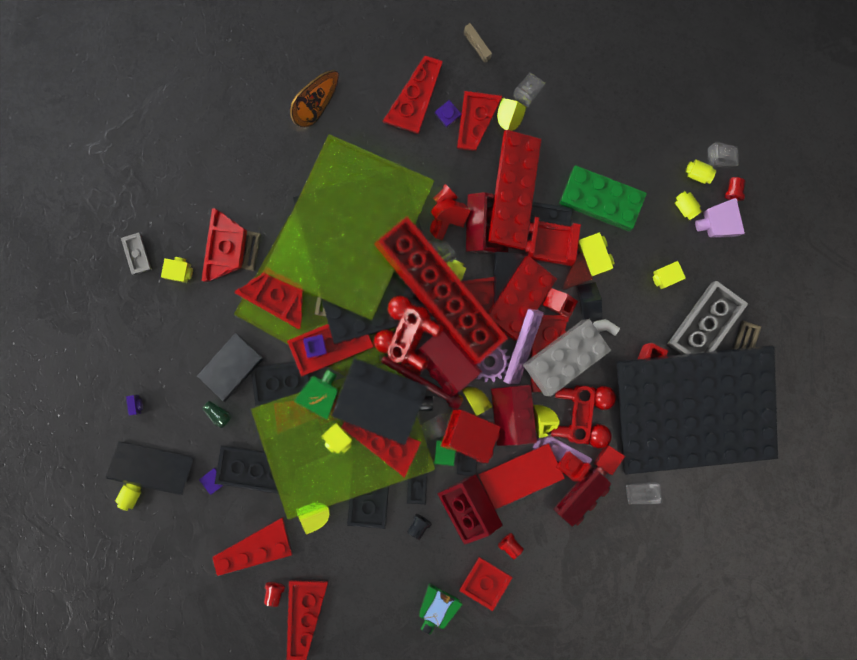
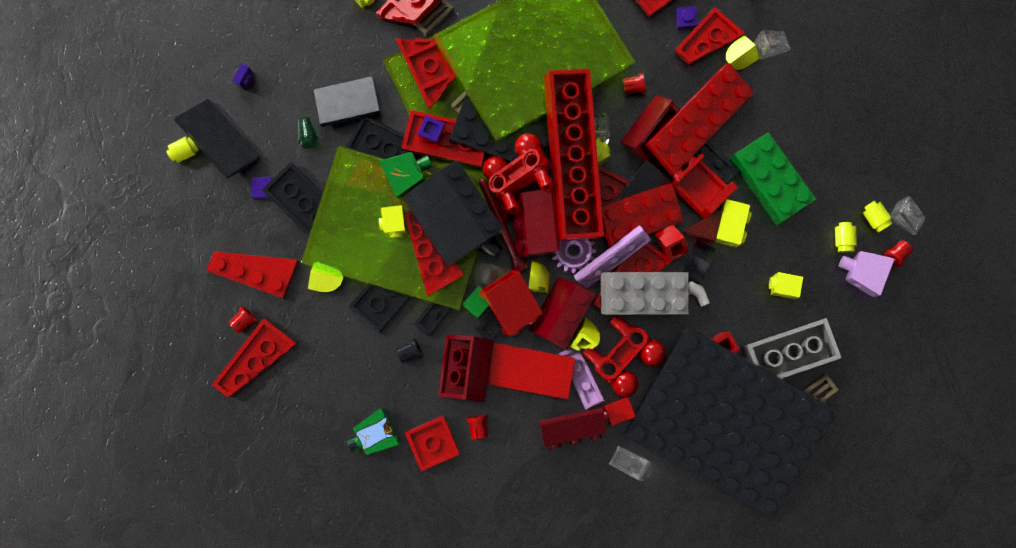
camera: 40 degrees right, 5 degrees down
red brick [430,200,471,240] -> none
red bracket [556,451,591,481] -> none

